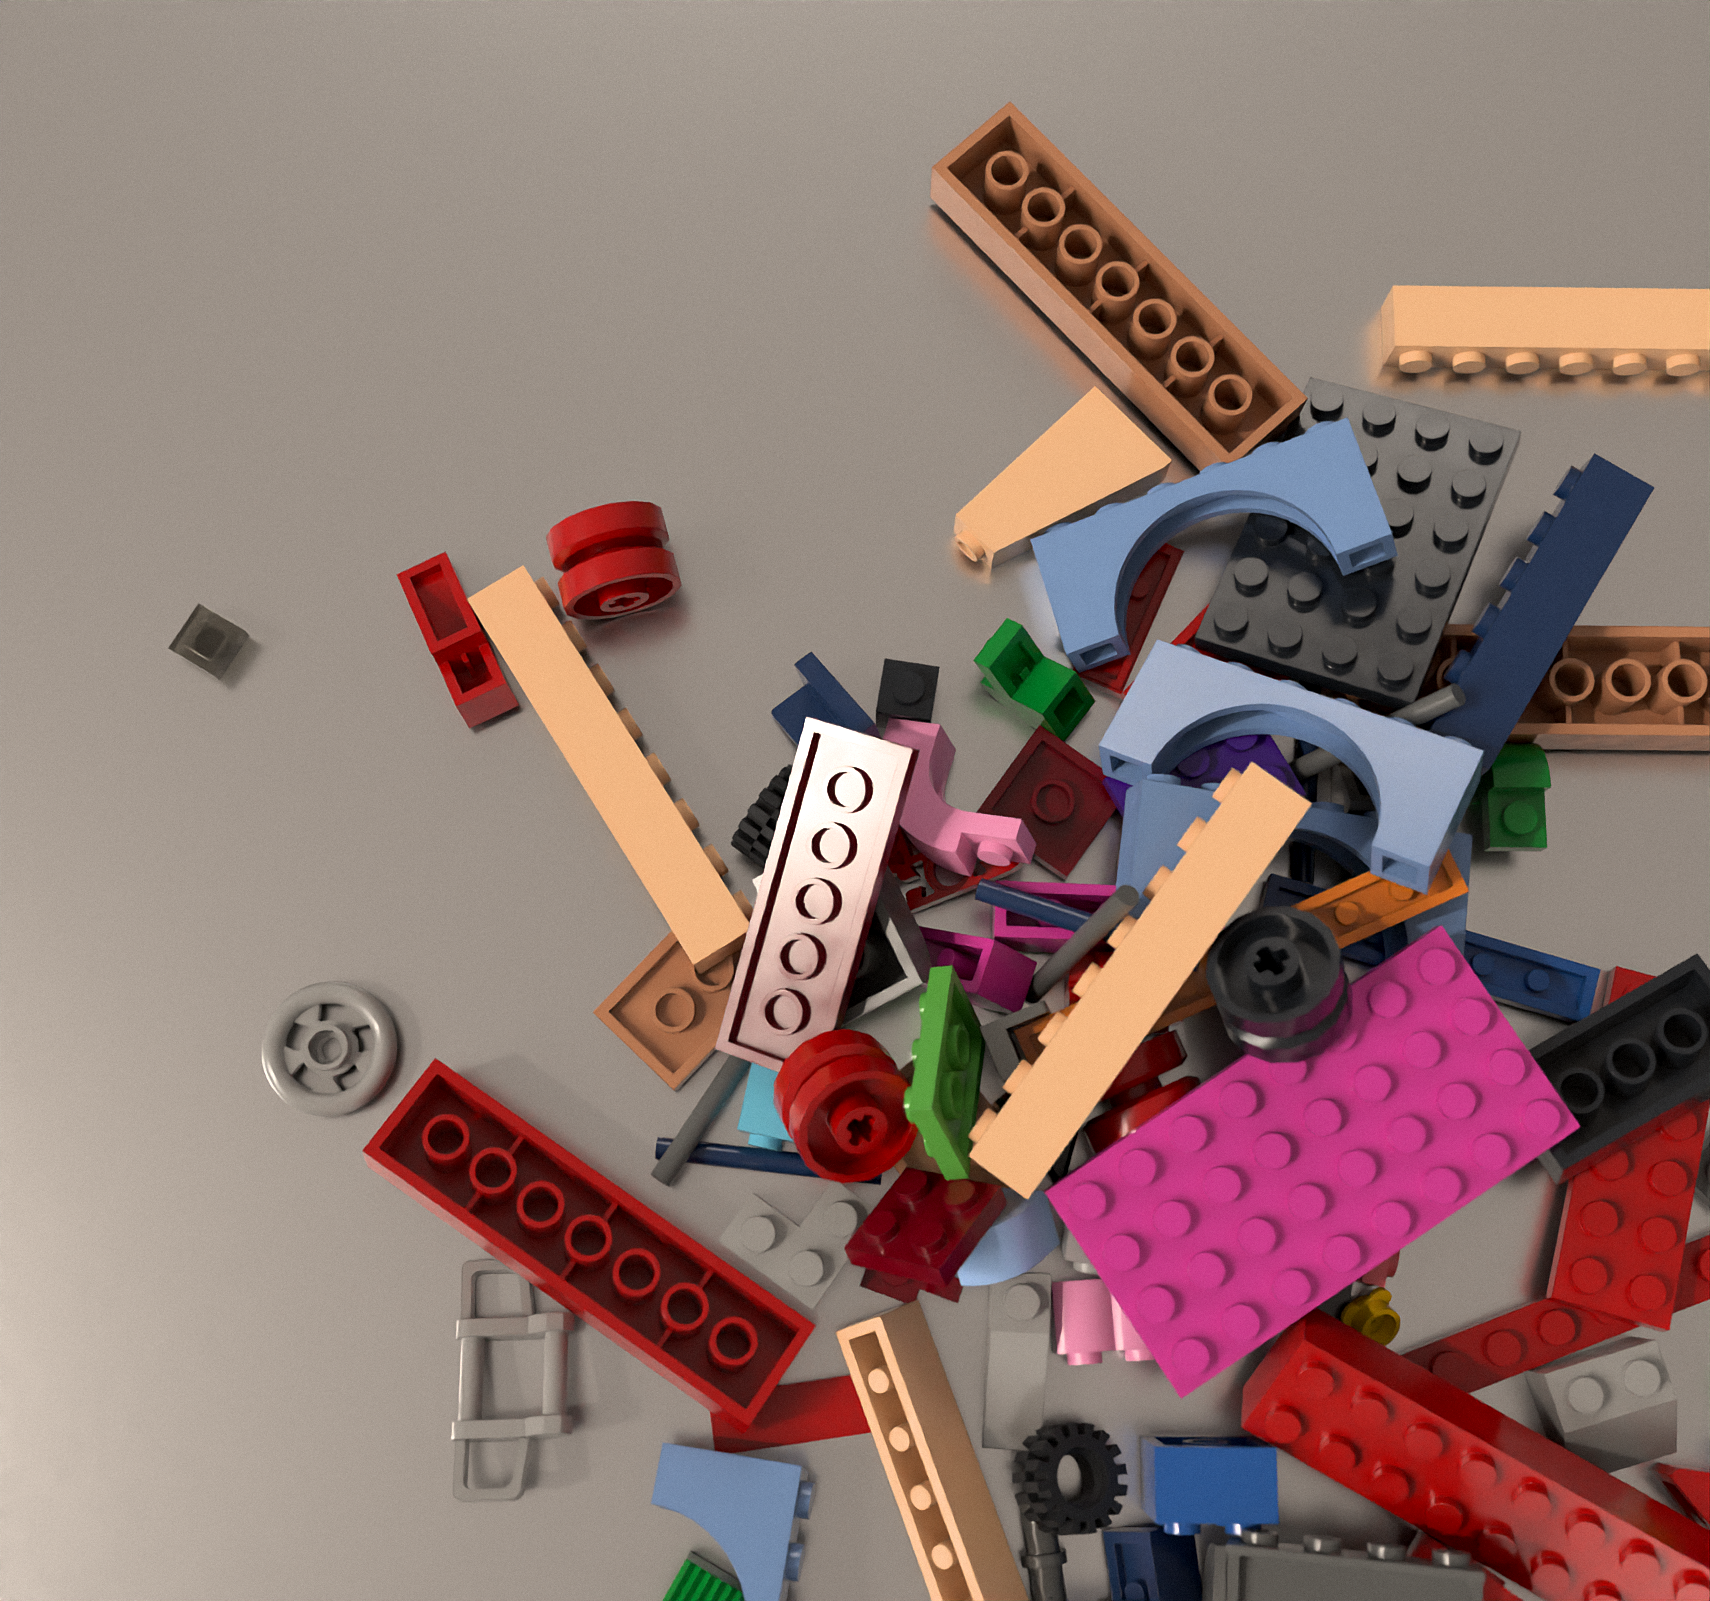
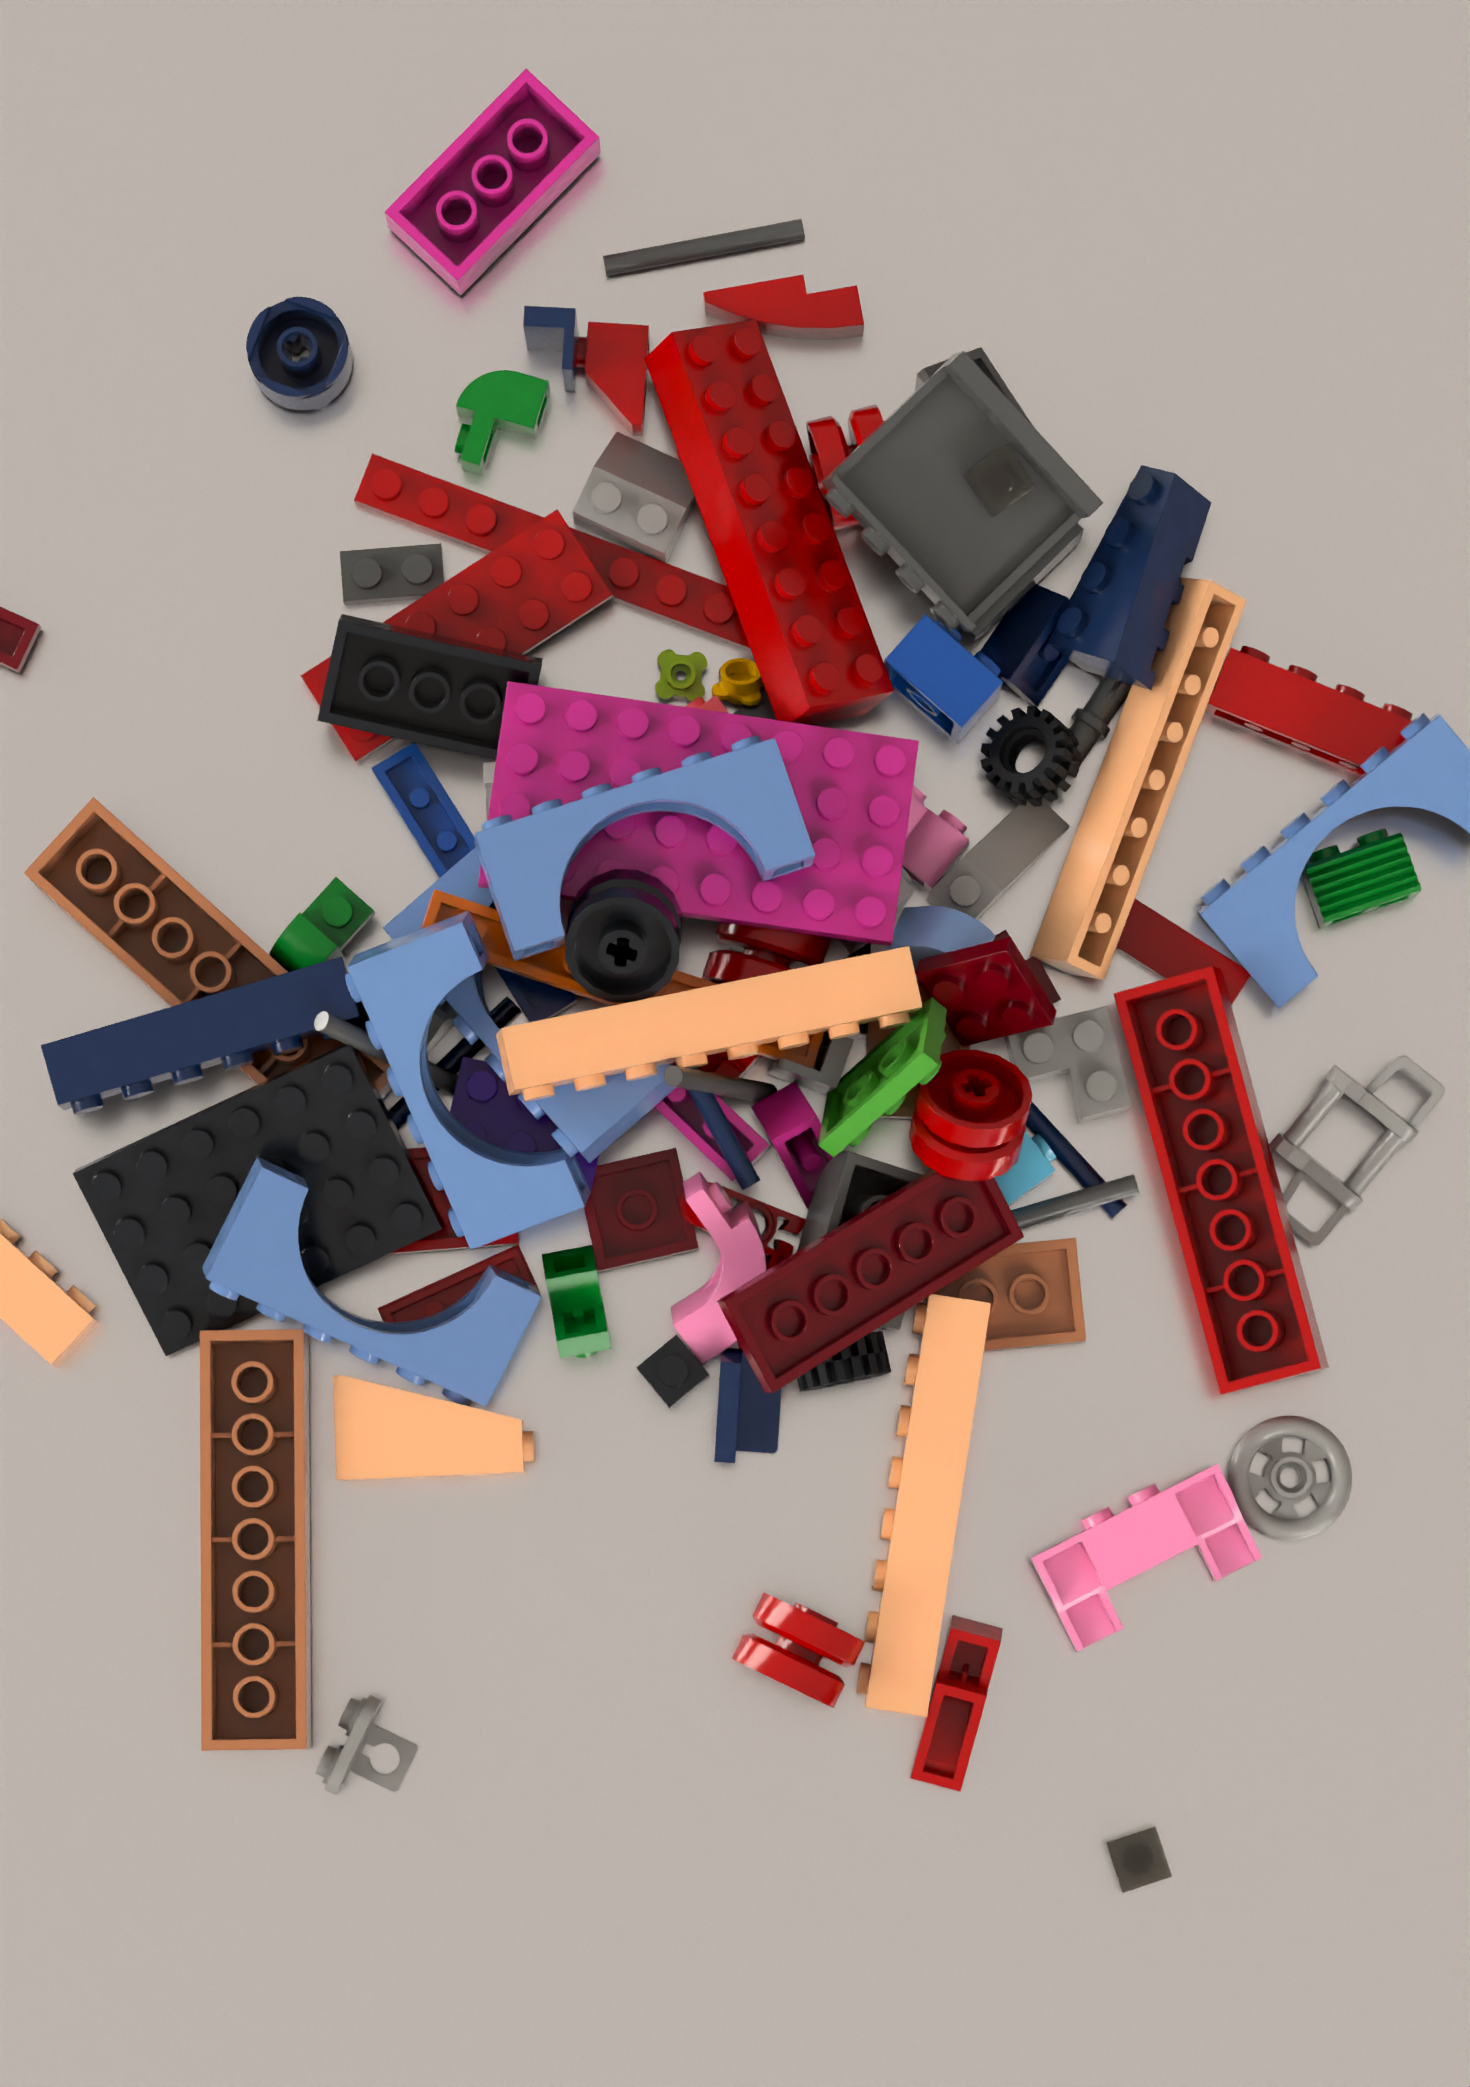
camera: 140 degrees left, 5 degrees up
none -> light grey bracket [315,1695,418,1795]
none -> medium blue arch [474,736,815,961]
none -> lime plate [655,649,707,702]
none -> bright pink bracket [1030,1464,1262,1652]

